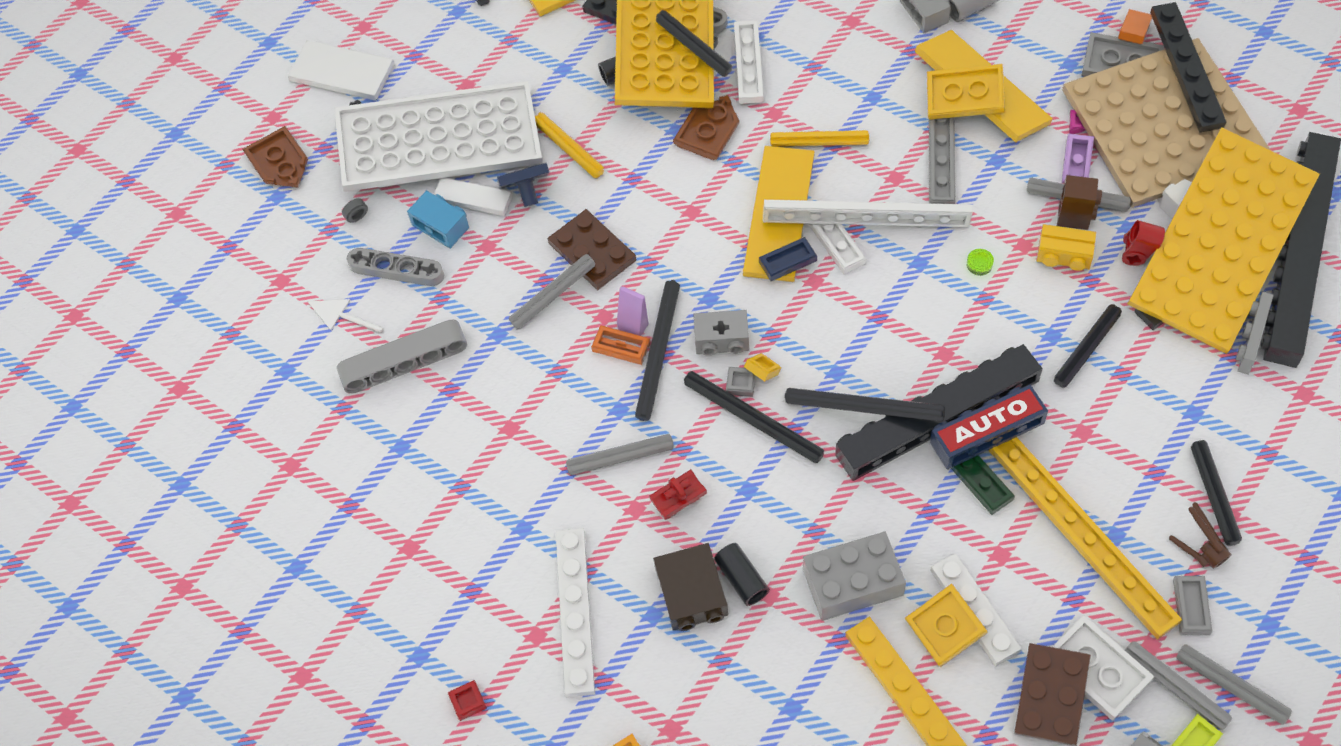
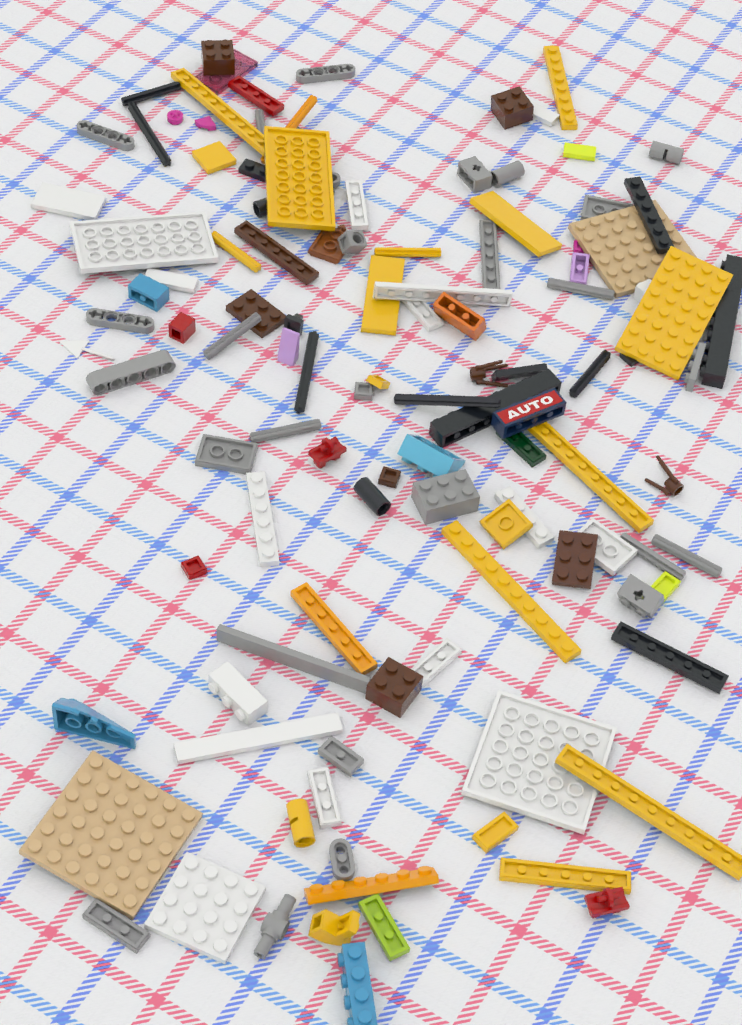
camera: 15 degrees left, 10 degrees down
dark orange tile [242,126,308,188] -> none
dark grey tile [342,198,368,223] -> none
dark blue tile [497,162,549,207] -> none
orange tile [591,325,651,365] -> none
dark brown panel [653,543,728,631] -> none
black axle [656,10,732,77] -> none
black axle [684,371,824,463] -> none
light grey brick [693,310,749,355] -> none
dark blue tile [759,237,817,282] -> none
yellow tile [927,64,1005,120] -> none
clear neon green tile [966,249,994,276] -> none
yellow brick [1036,224,1096,271] -> none
reddish brown brick [1057,175,1102,230] -> none
orange tile [1118,9,1152,44] -> none
red piece [1122,220,1165,266] -> none
light grey tile [1173,576,1212,635] -> none
black axle [1191,440,1242,546] -> none
none -> red brick [168,312,196,344]
none -> light grey tile [195,434,258,474]
none -> reddish brown plate [234,220,319,285]
none -> black tile [284,313,304,336]
none -> light grey brick [337,230,367,254]
none -> reddish brown tile [378,466,401,489]
none -> medium azure slope [397,434,466,477]
none -> orange brick [433,292,487,341]
none -> reddish brown plant [470,360,508,388]
none -> black tile [491,363,548,382]

